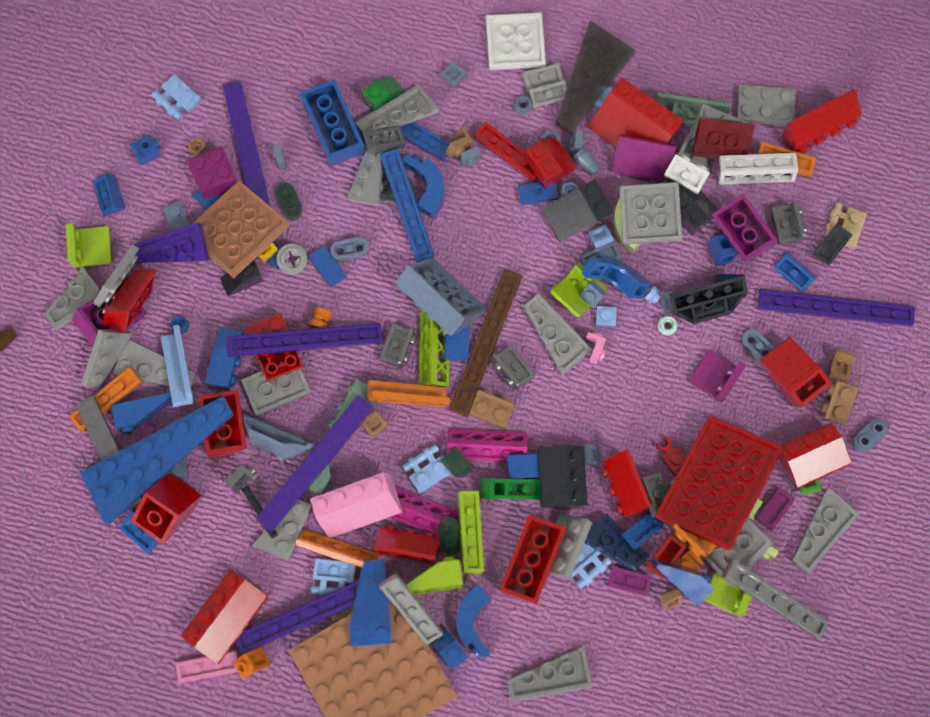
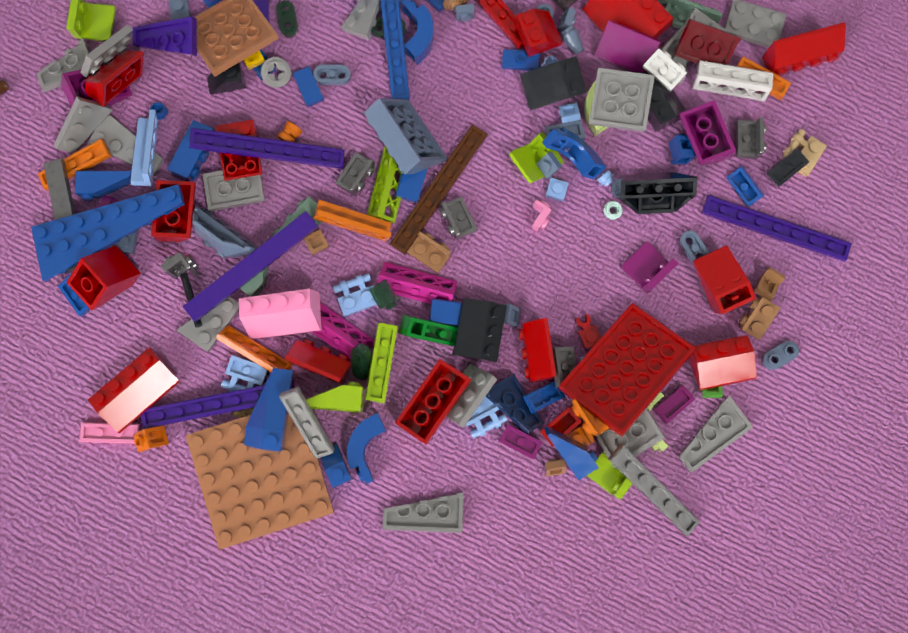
camera: 10 degrees right, 5 degrees up
light grey wing [524,294,591,376] -> none

